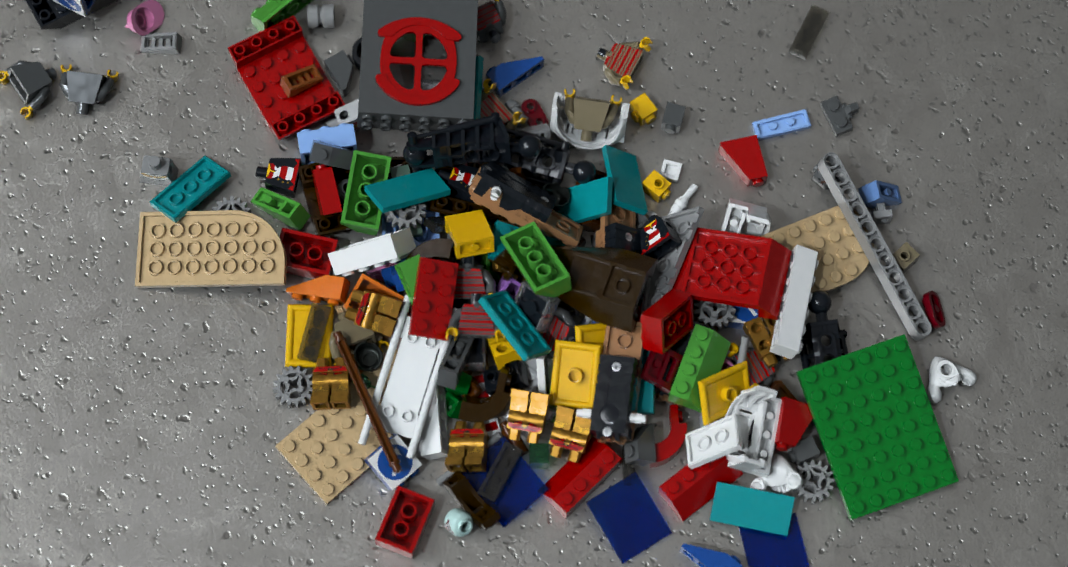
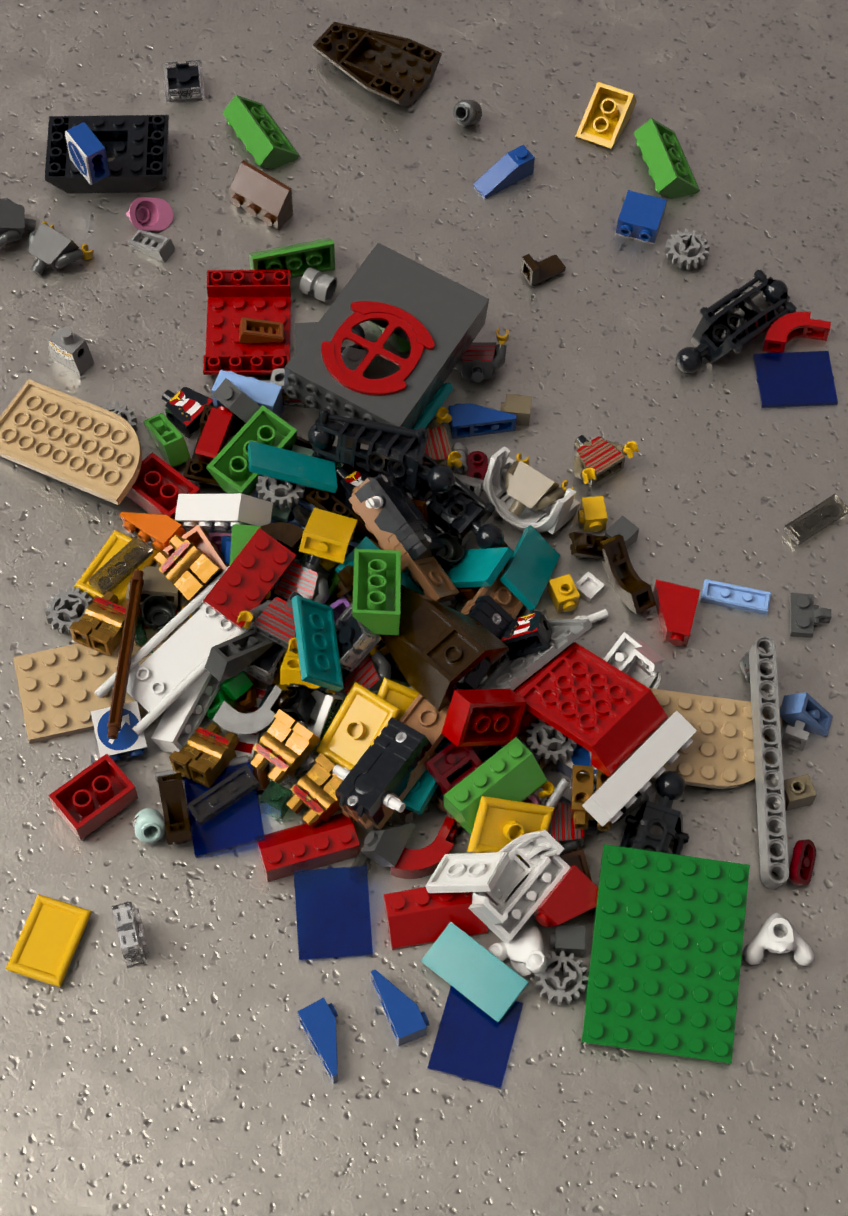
camera: 30 degrees right, 10 degrees down
teal tile [150,156,231,223] -> none
none -> dark tan brick [500,394,532,426]
none -> dark brown hips [569,532,609,559]
none -> dark brown arch [600,534,656,614]

